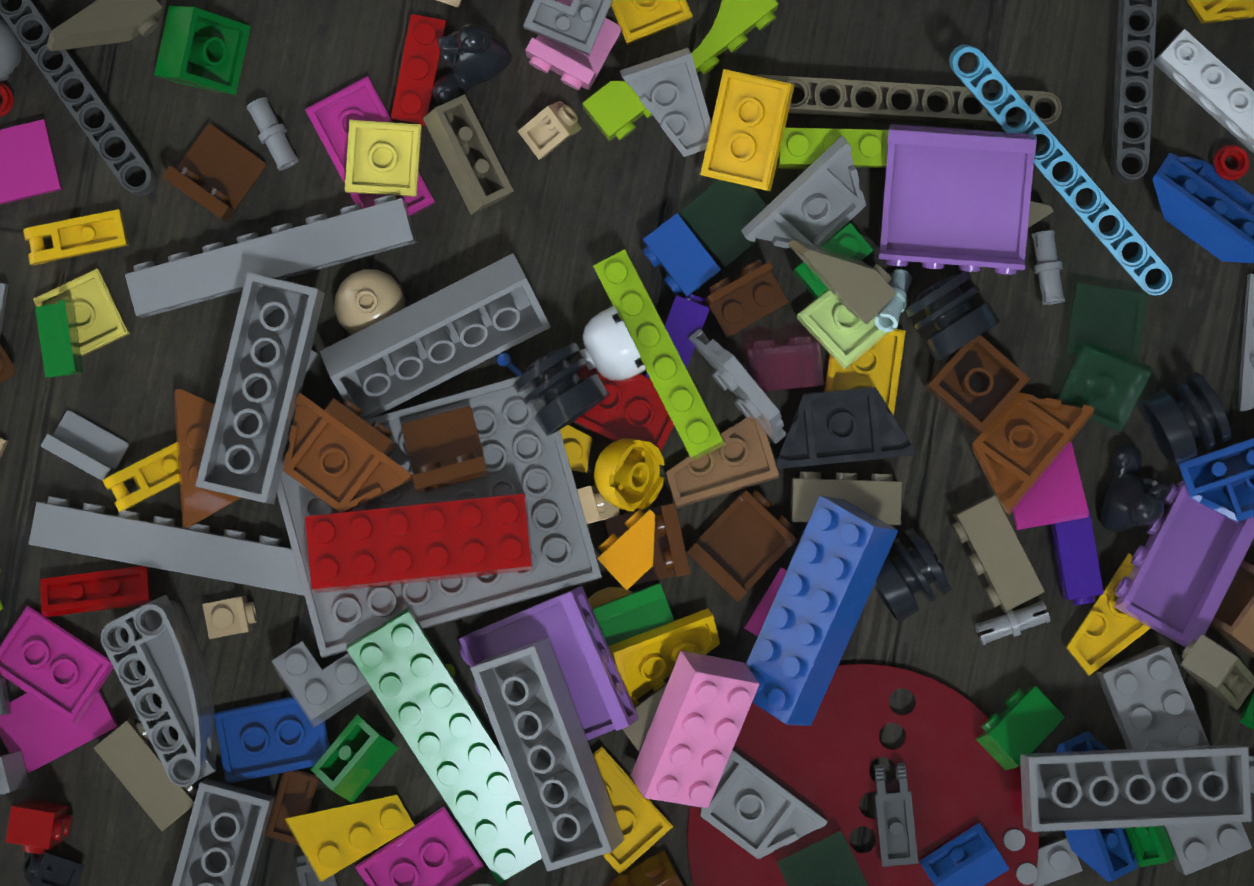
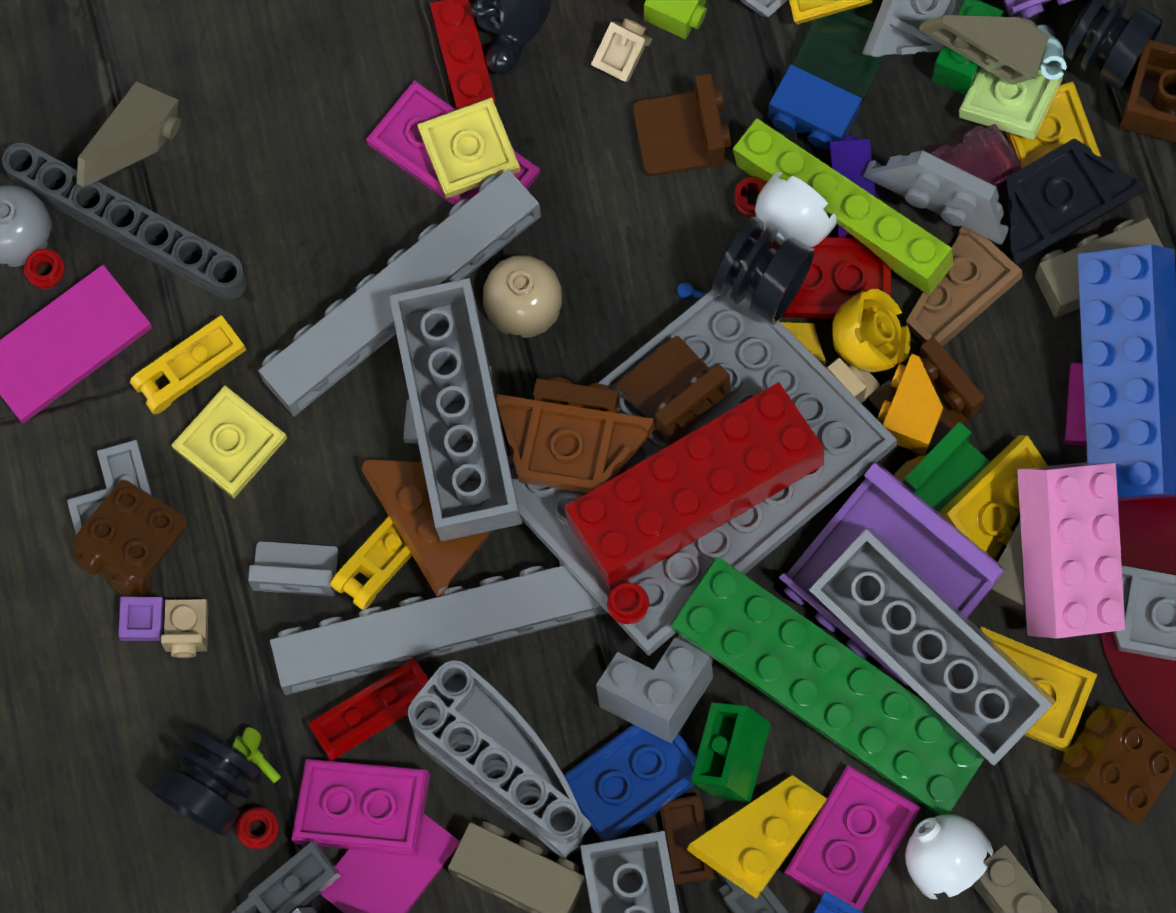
camera: 20 degrees left, 15 degrees down
green panel [35,300,84,378] -> none
green slope [154,6,251,95] -> none
reddish brown bracket [162,124,267,223] -> none
tan bracket [202,595,257,639] -> none
light grey pin [247,97,299,171] -> none
light grey brick [320,253,551,420] -> none
dark tan brick [423,94,514,215] -> none
reddish brown panel [686,490,797,602] -> none
reddish brown bracket [705,259,789,338] -> none
none -> red plate [607,583,649,625]
none -> reddish brown bracket [633,74,731,176]
none -> red bush [734,177,766,217]

